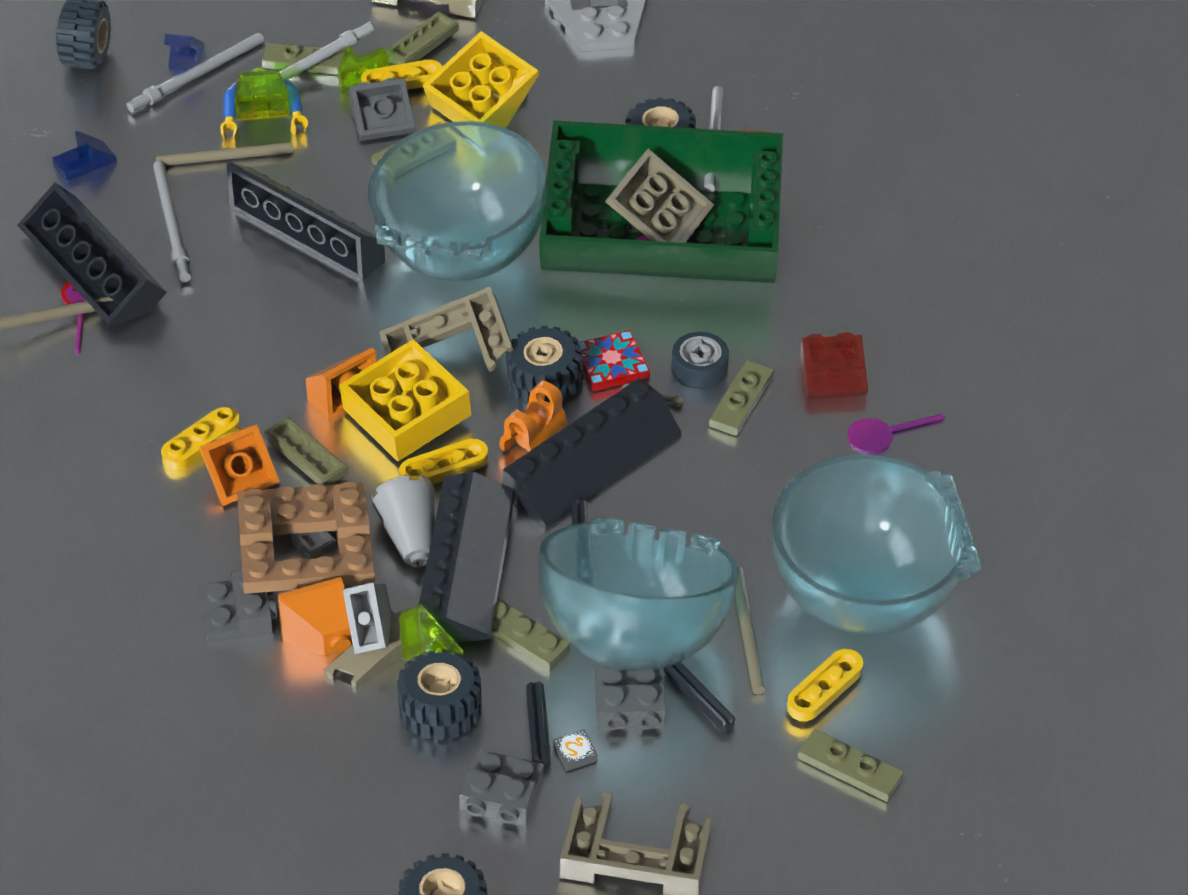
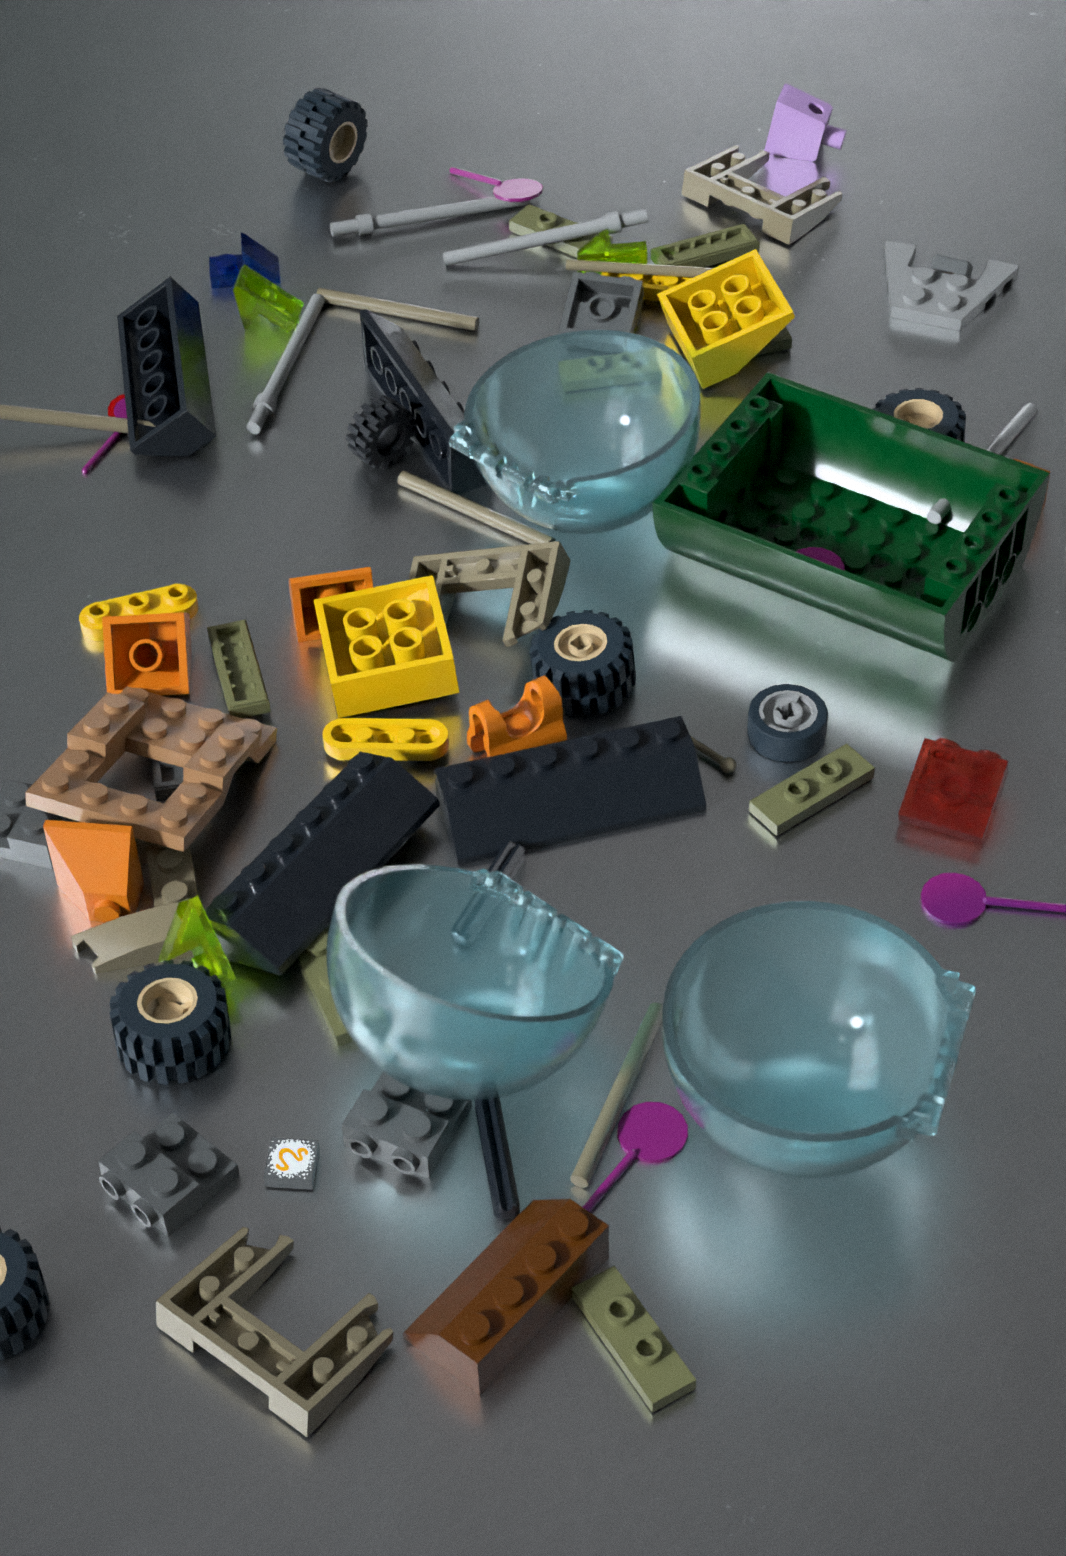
camera: 30 degrees right, 0 degrees up
clear blue slope [164,34,204,71] -> none
clear neon green torso [220,67,308,140] -> none
light grey slope [343,582,392,655] -> none
light grey cone [371,475,435,568] -> none
black axle [526,681,551,768] -> none
tile [578,330,650,391] -> none
dark tan slope [605,149,714,243] -> none
yellow plate [787,649,863,721] -> none
none -> clear neon green slope [233,264,304,333]
none -> black tyre [346,395,418,470]
none -> axle [397,471,556,544]
none -> reddish brown slope [403,1199,609,1395]
none -> piece [449,167,543,202]
none -> dark tan axle [566,259,713,278]
none -> magenta piece [583,1102,688,1212]

